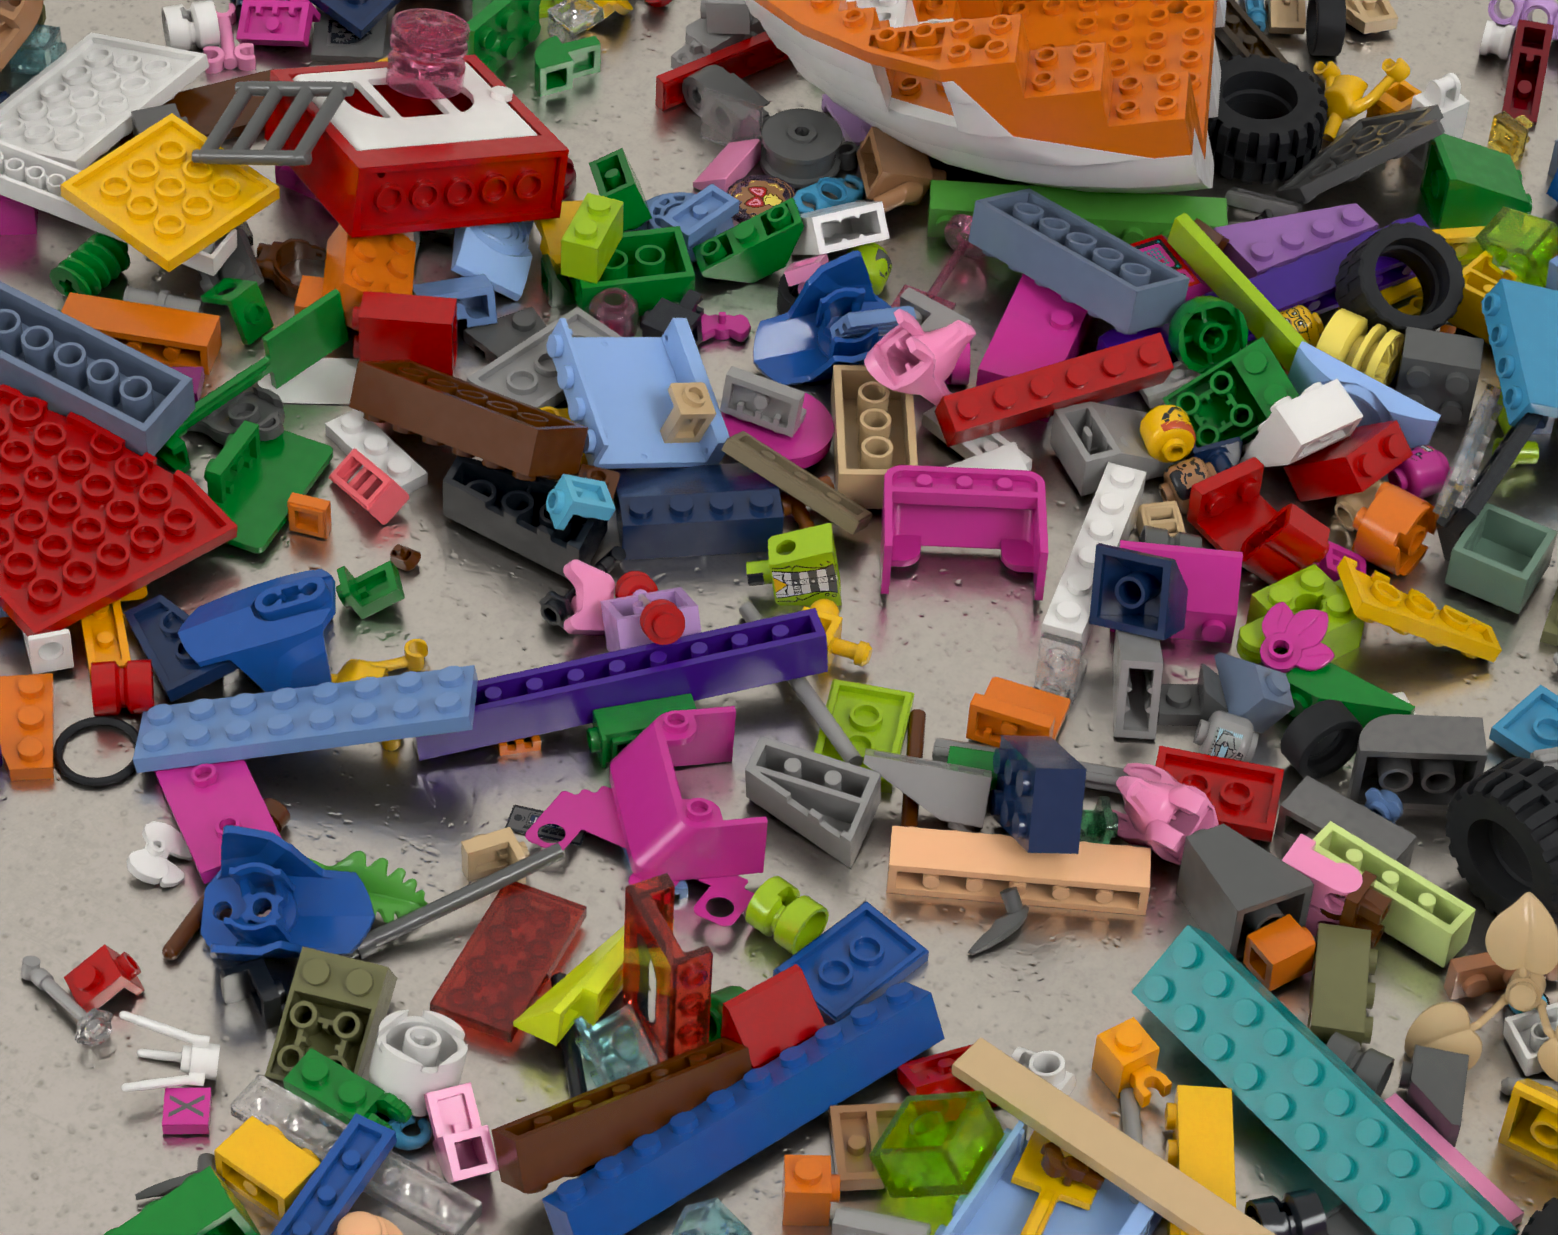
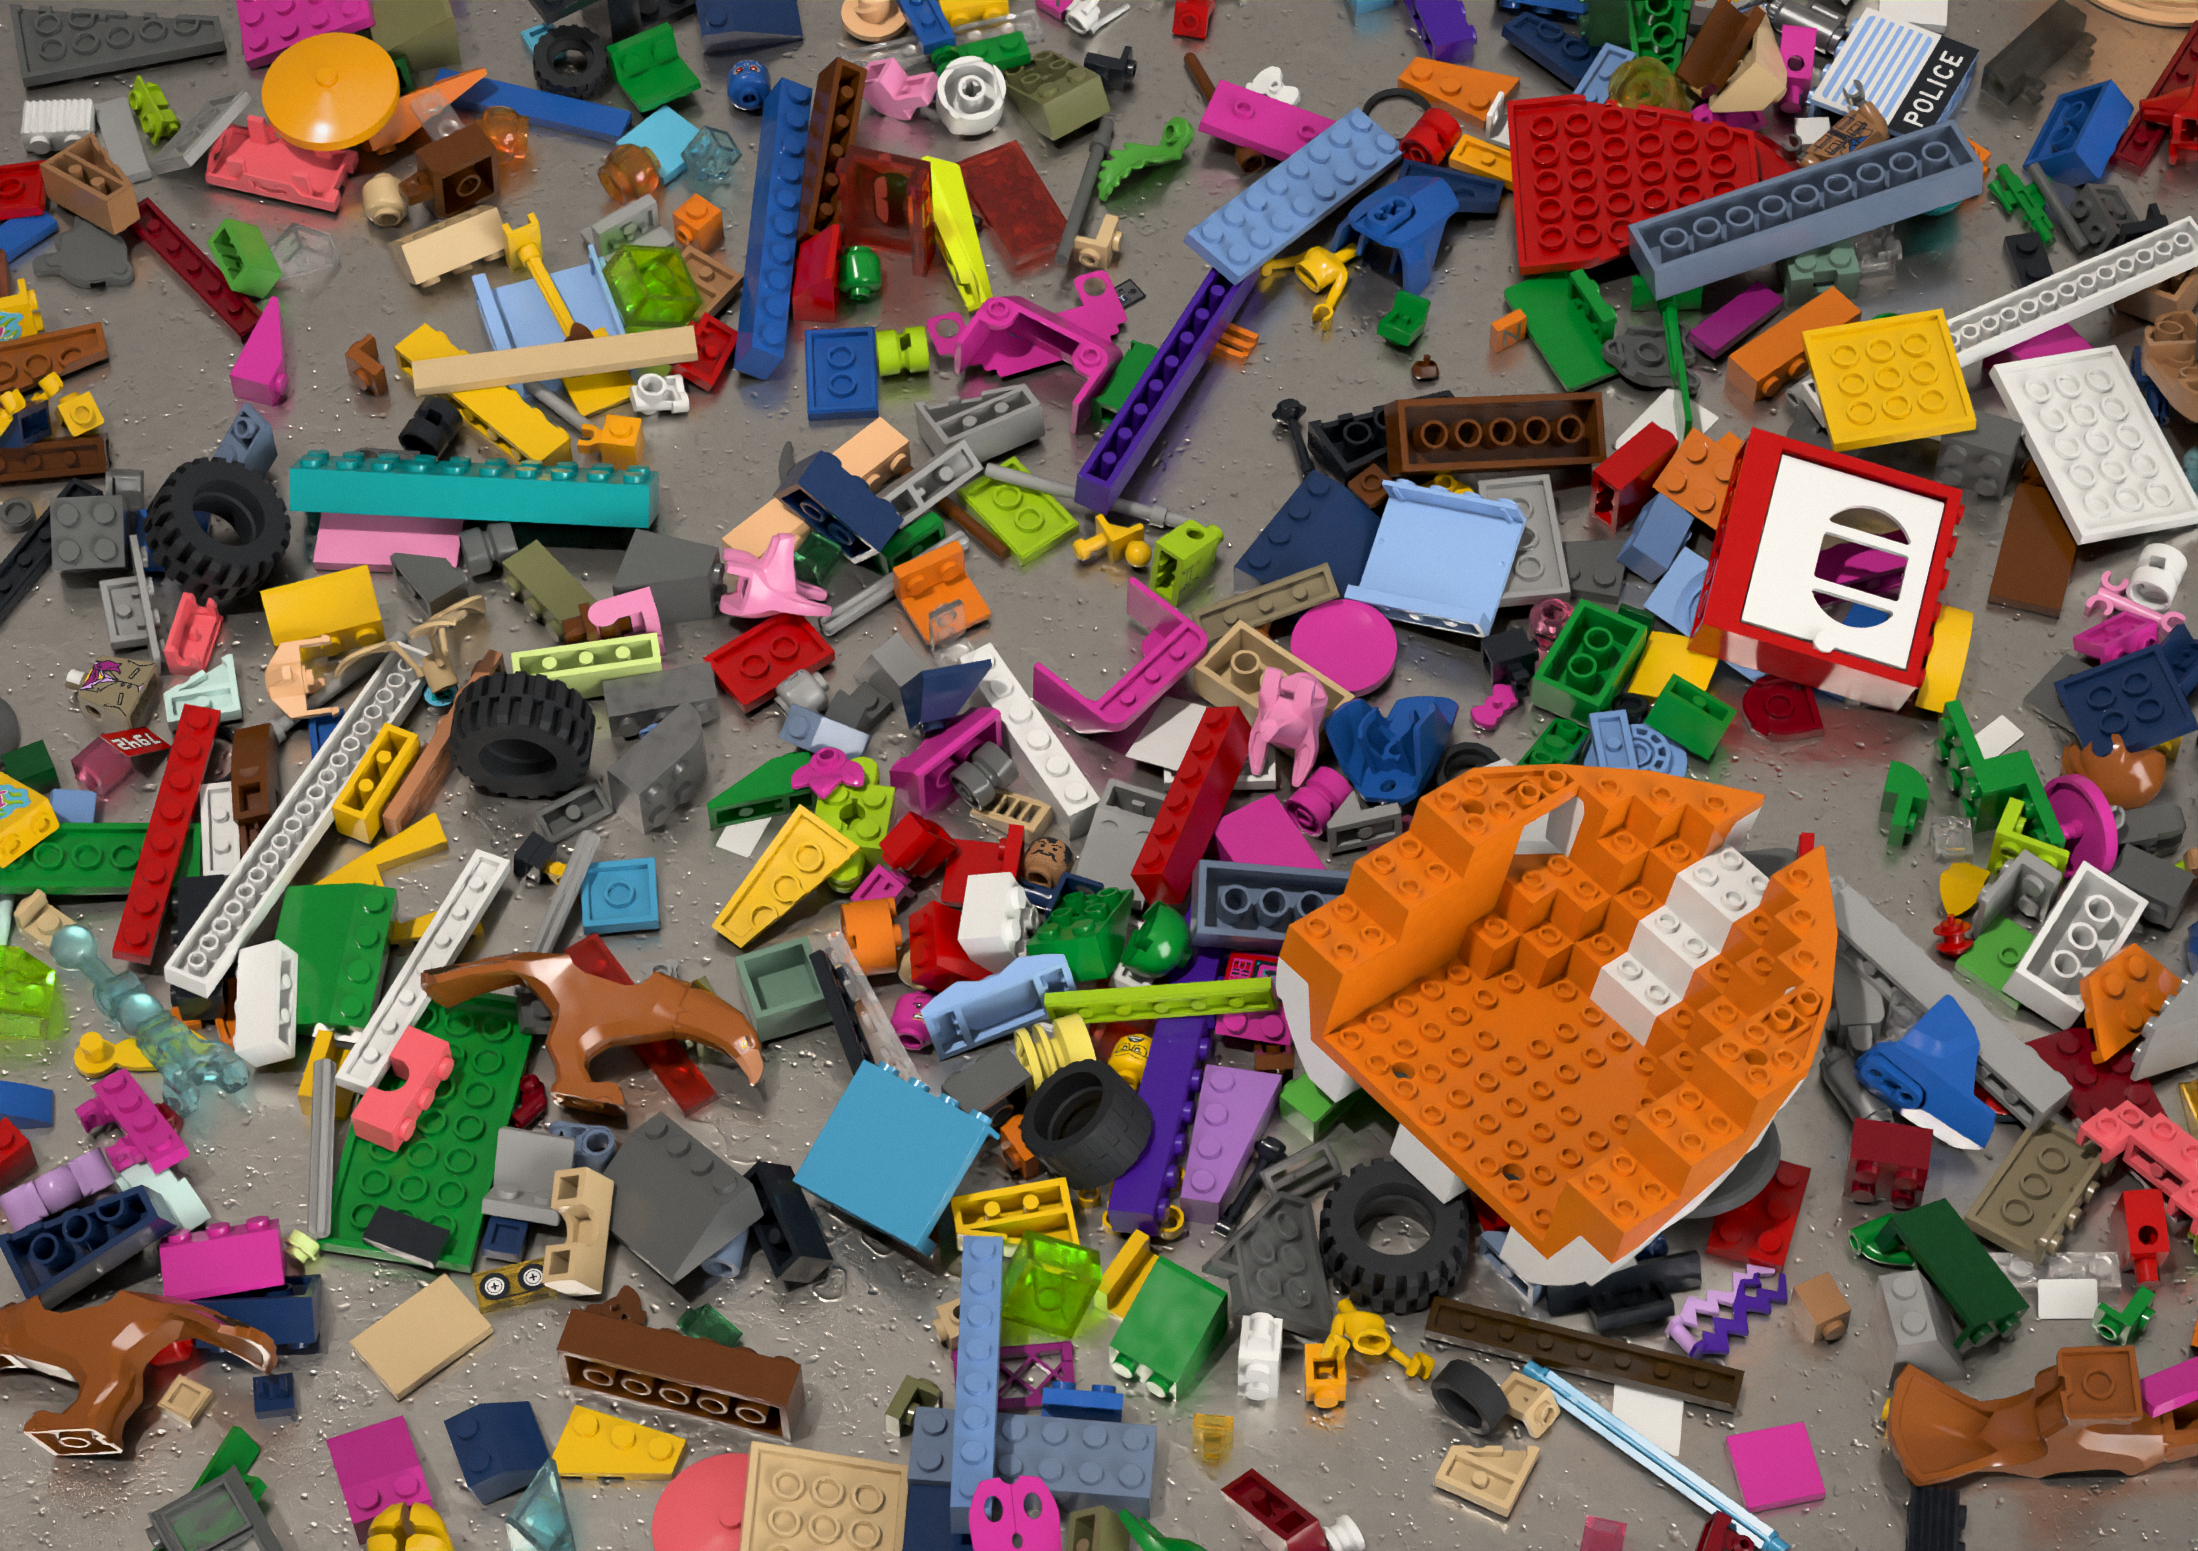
camera: 135 degrees right, 10 degrees up
dark grey bar [192,81,355,166] -> none
blue piece [200,825,375,961] -> none
green bracket [201,278,274,345] -> none
coral slope [328,448,409,525] -> none
clear pink wheel [386,8,470,100] -> none
medium azure bracket [546,474,616,530] -> none
lime brick [561,193,624,284] -> none
bright pink piece [563,559,615,635] -> none
brick [600,571,701,652] -> none
tan bracket [660,382,716,443] -> none
light grey bracket [720,366,807,437] -> none
bright pink tile [784,253,829,294] -> none
medium blue tile [830,306,917,339] -> none
yellow head [1139,405,1196,463] -> none
orange brick [1243,914,1316,991] -> none
black tyre [1281,699,1363,779] -> none

